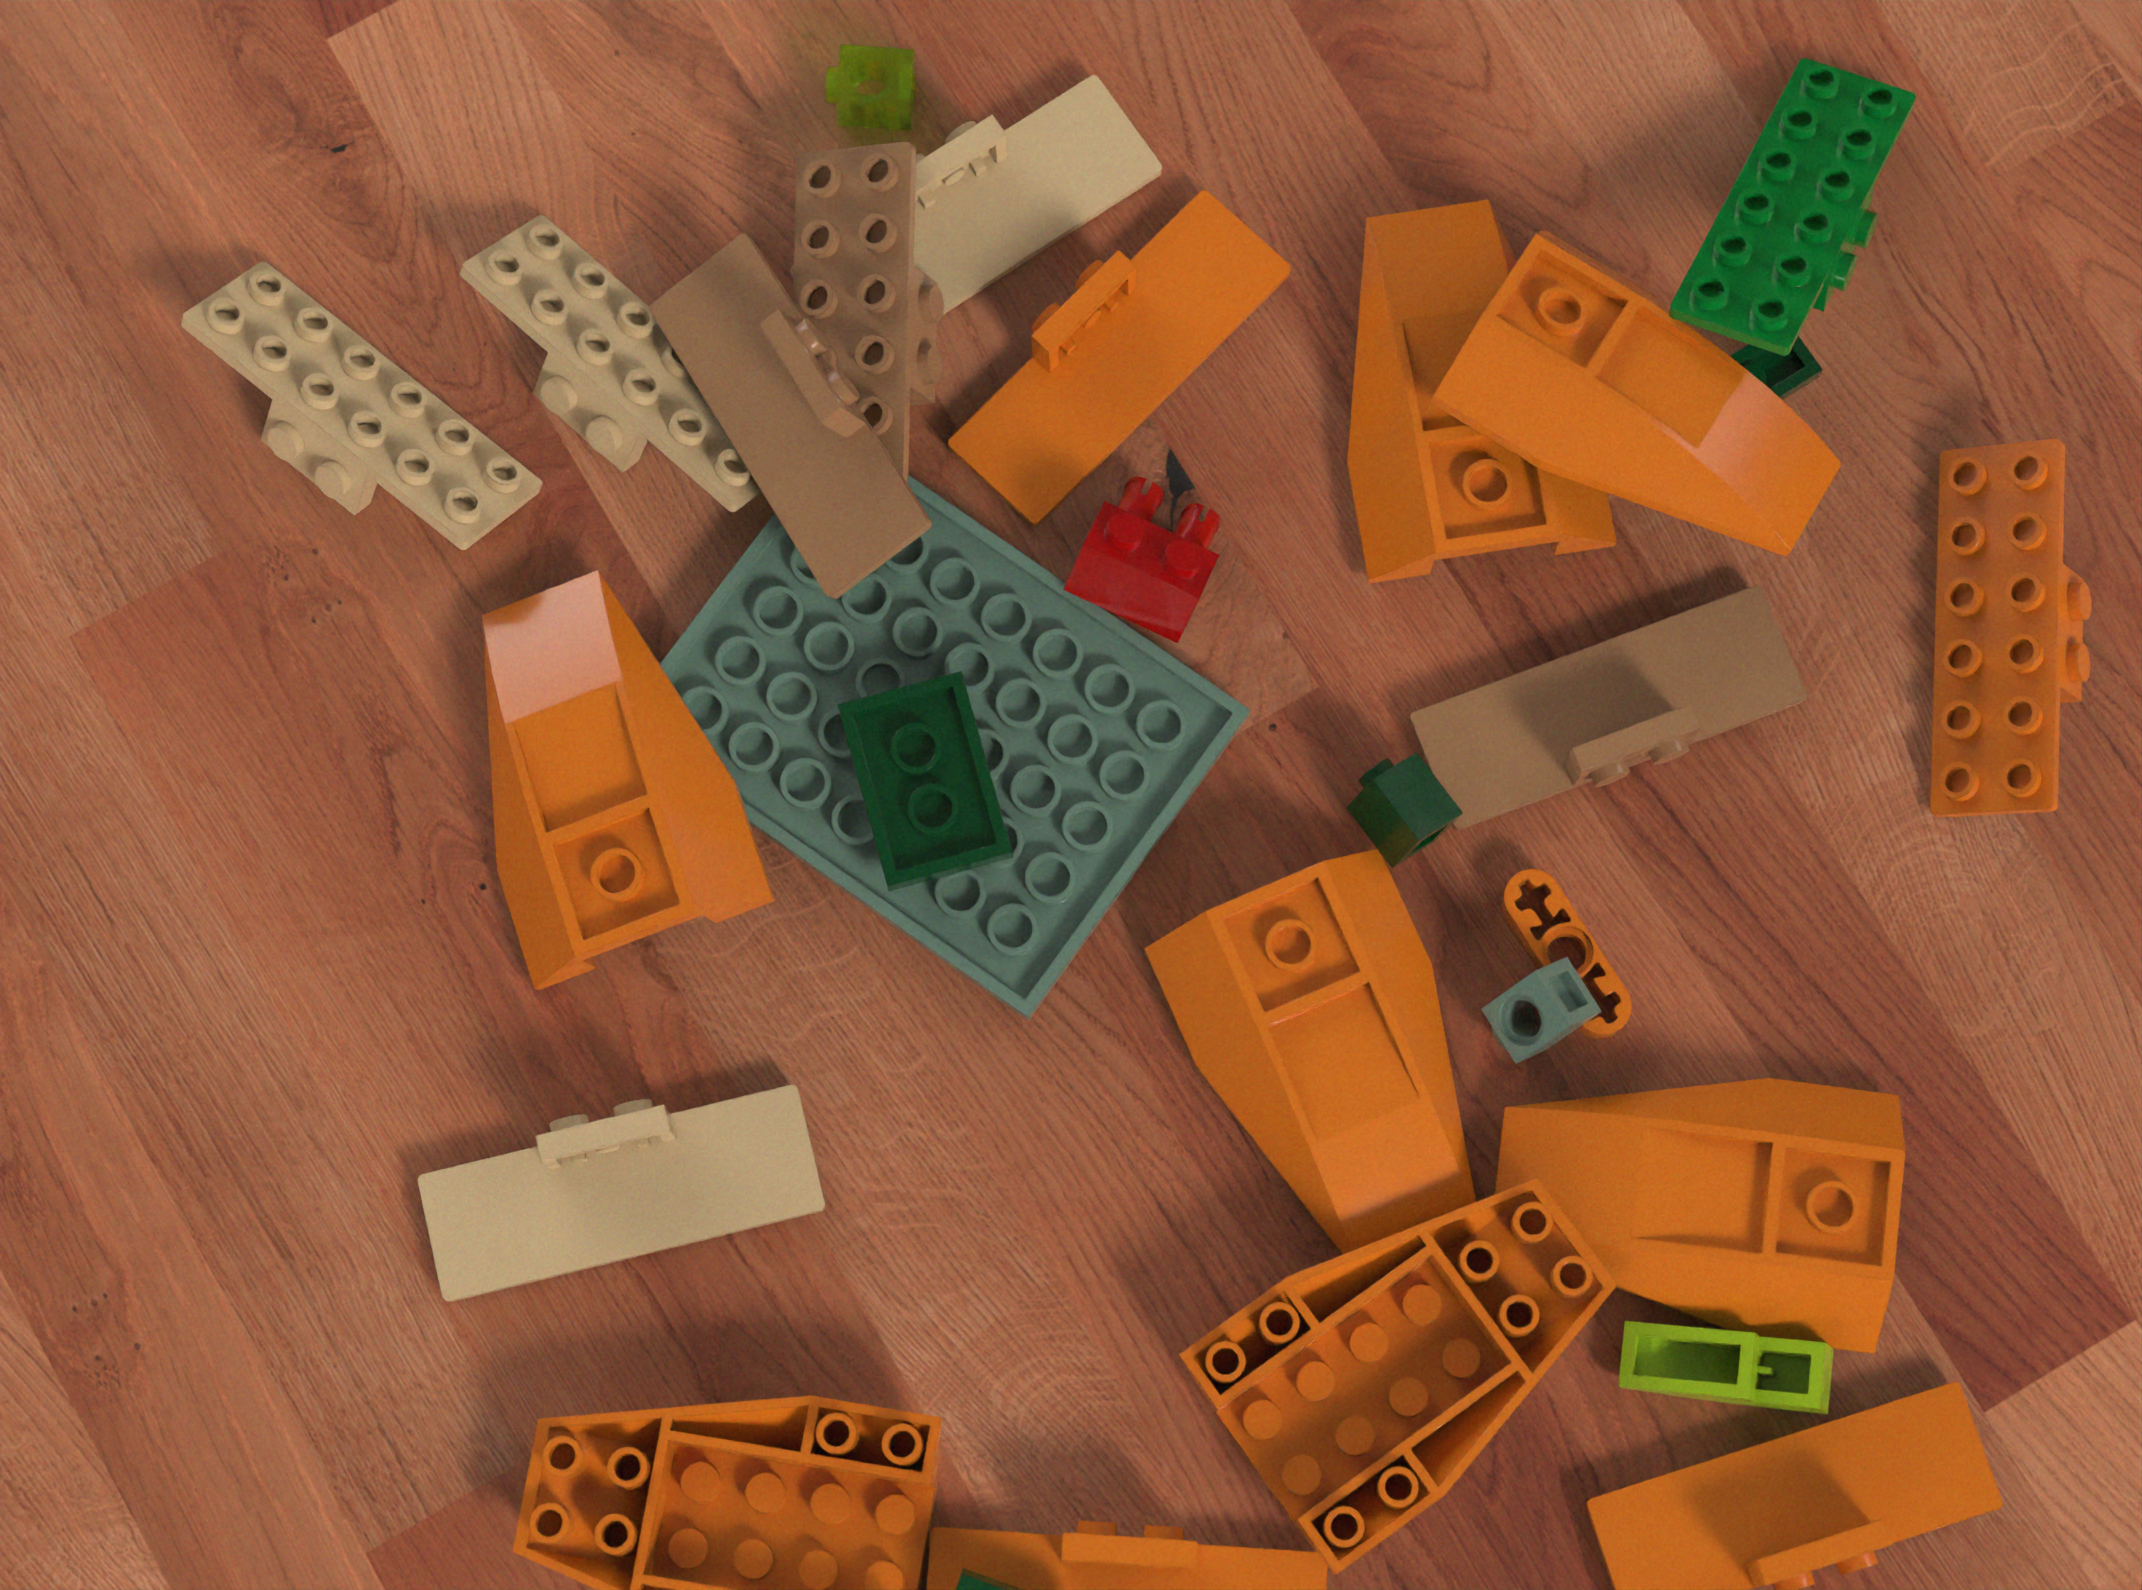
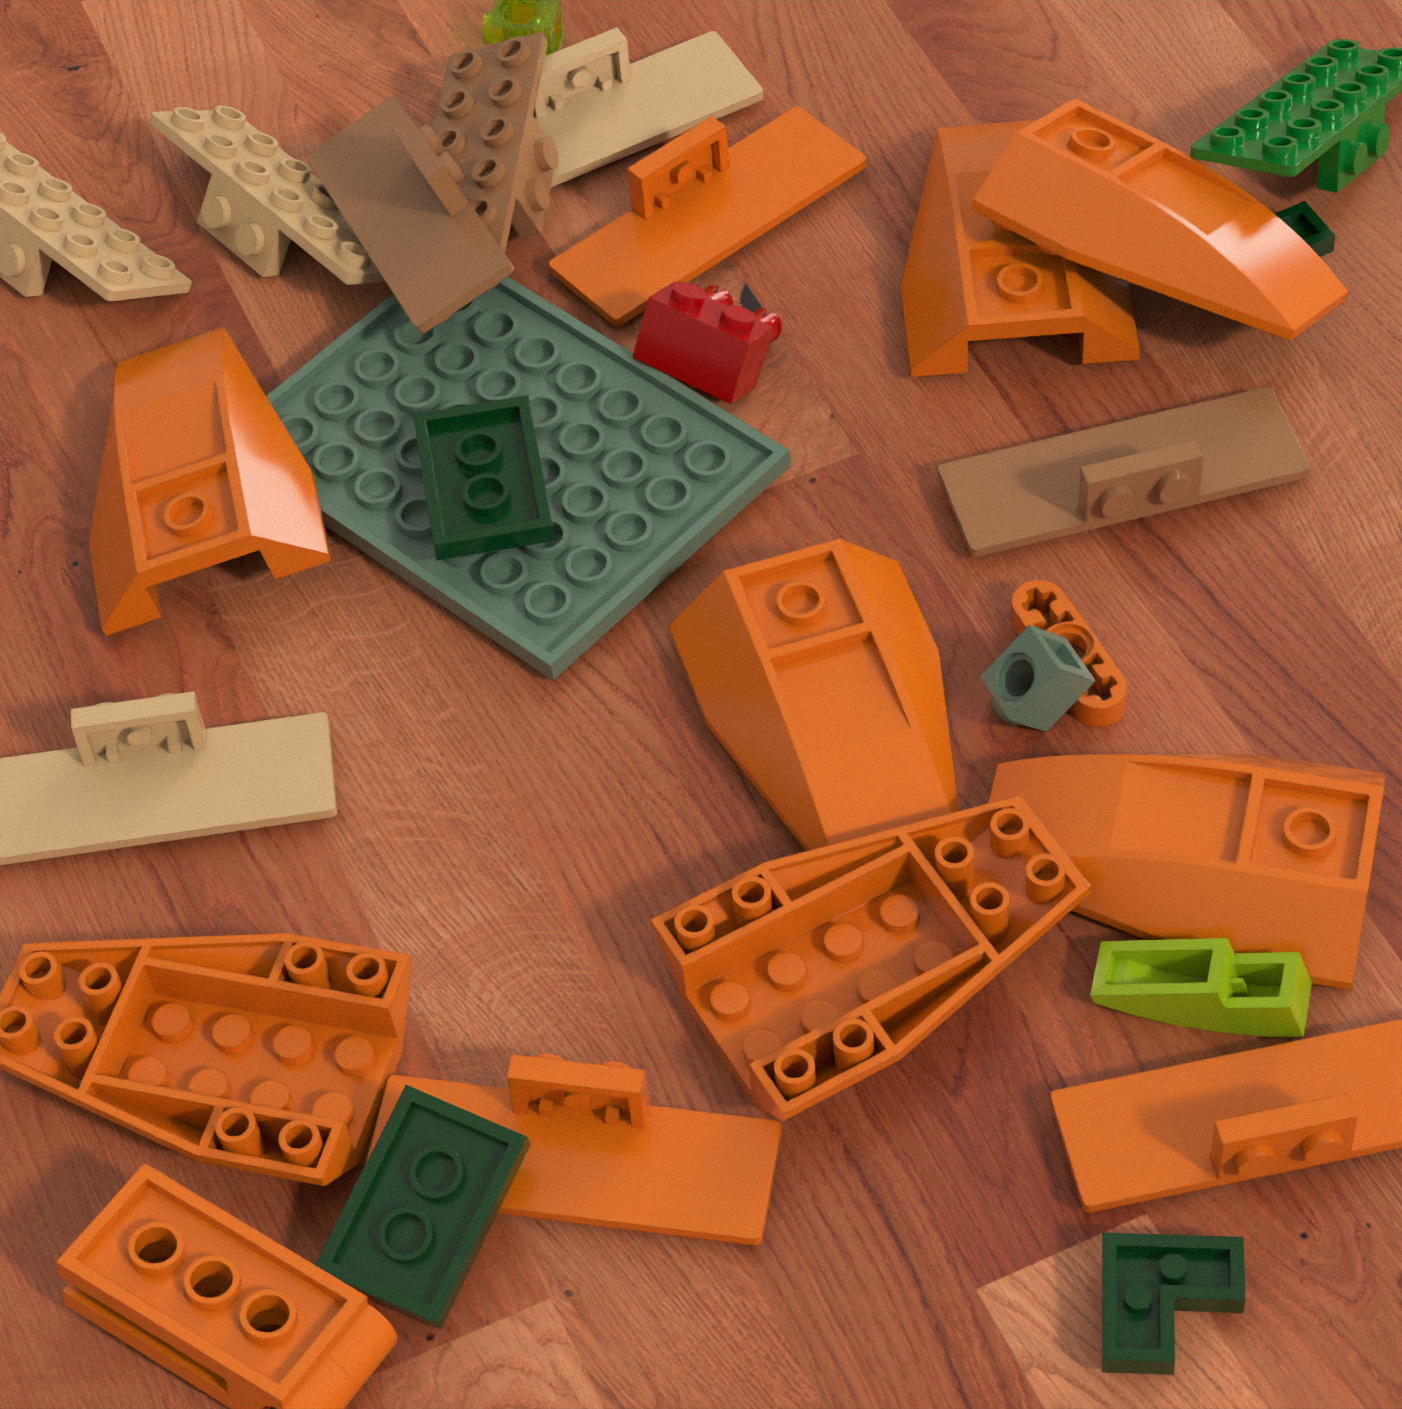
camera: 10 degrees right, 25 degrees down
dark green brick [1346,752,1463,868] -> none

